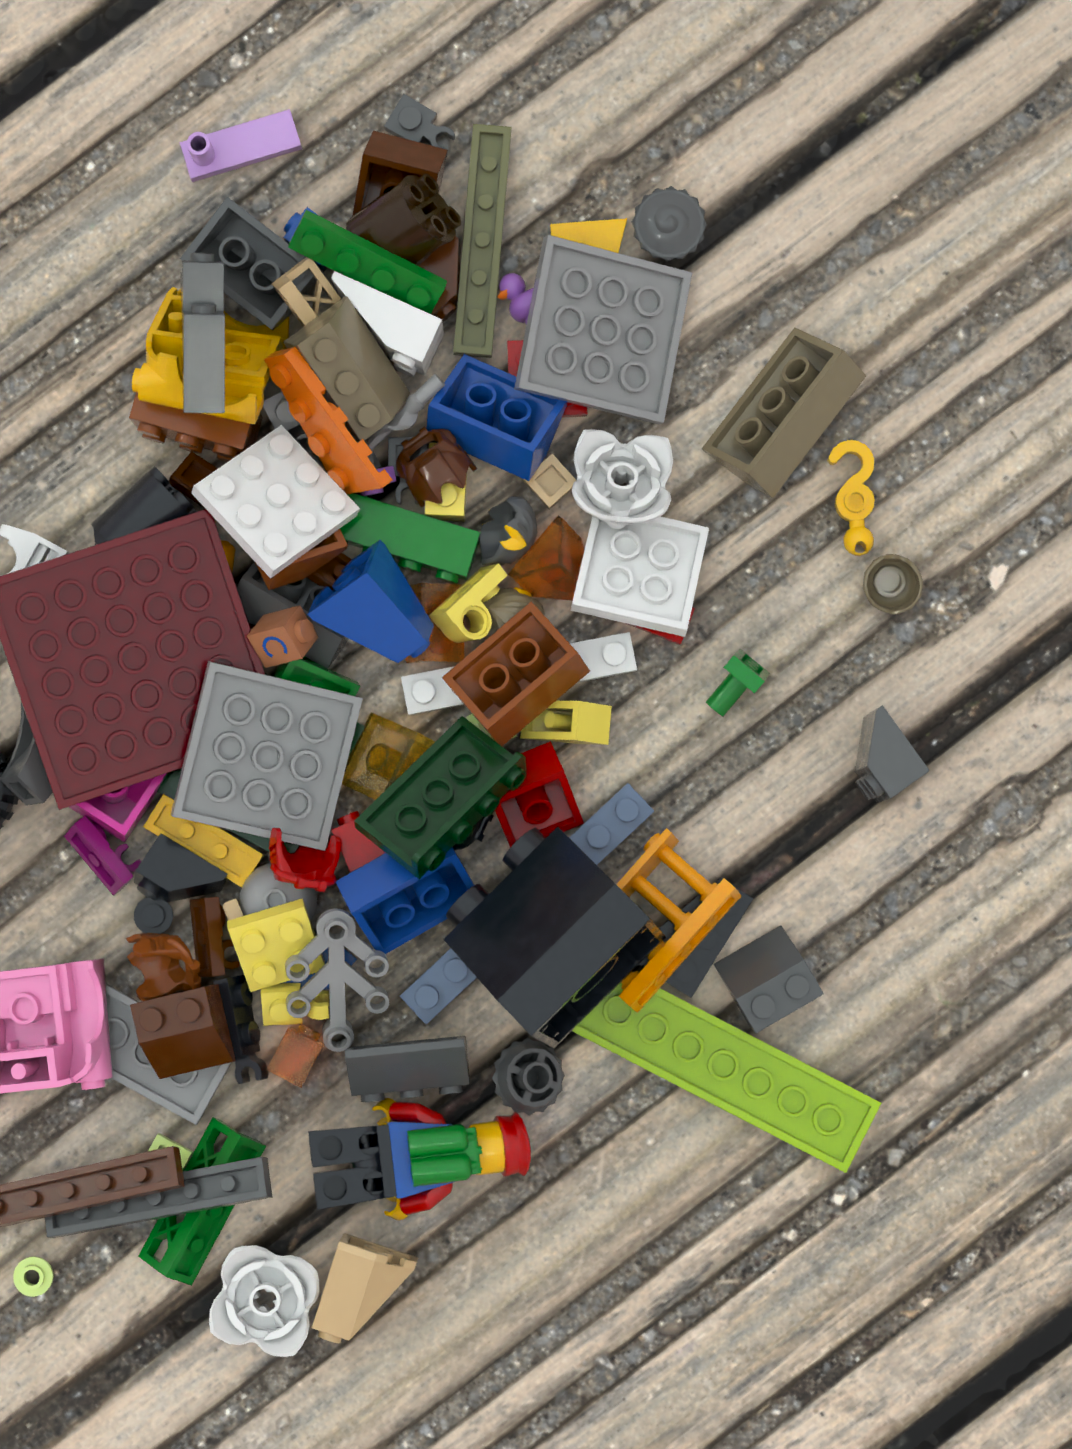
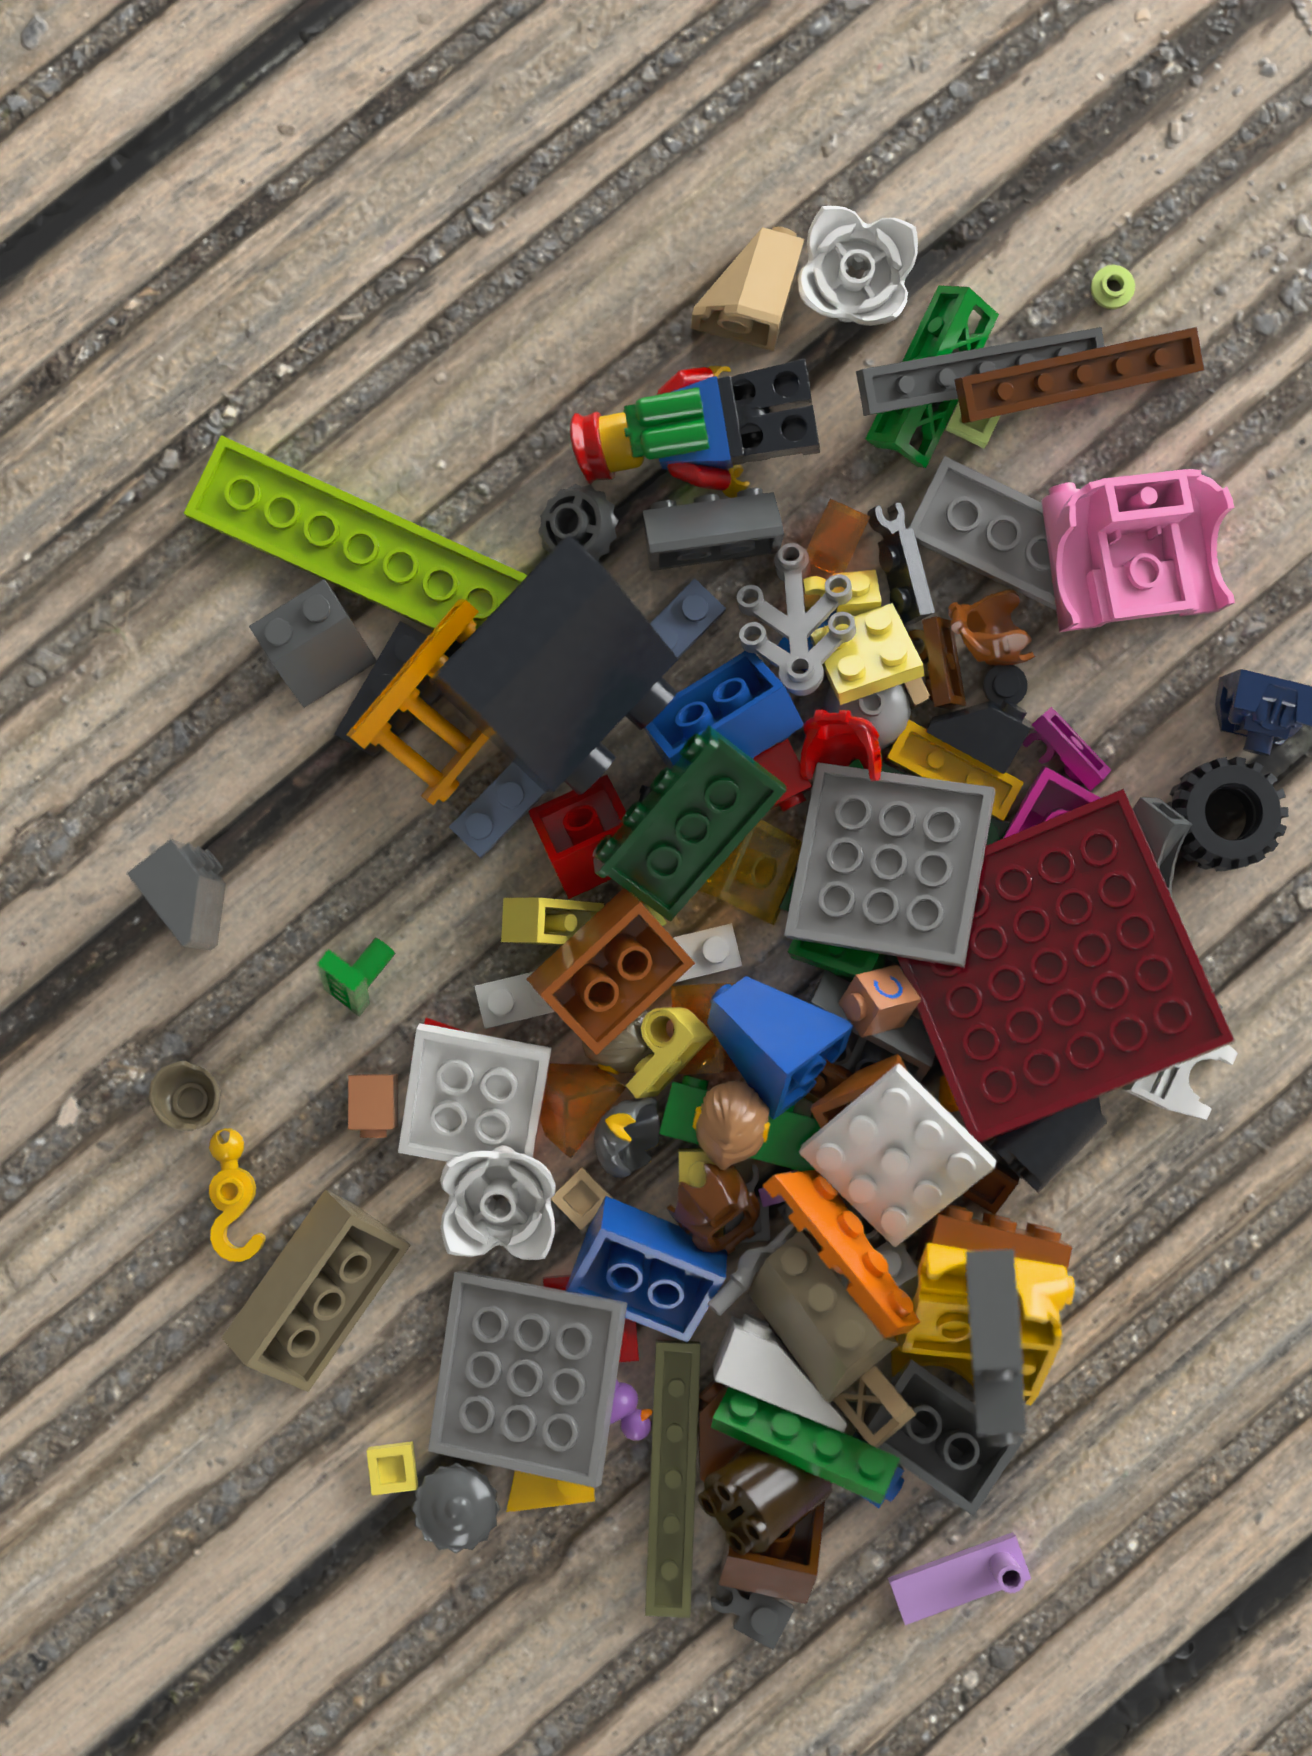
camera: 175 degrees right, 0 degrees up
reddish brown slope [130,984,236,1079] -> none
none -> nougat brick [348,1074,398,1138]
none -> light yellow plate [366,1441,418,1496]
none -> medium nougat hair [693,1081,770,1170]

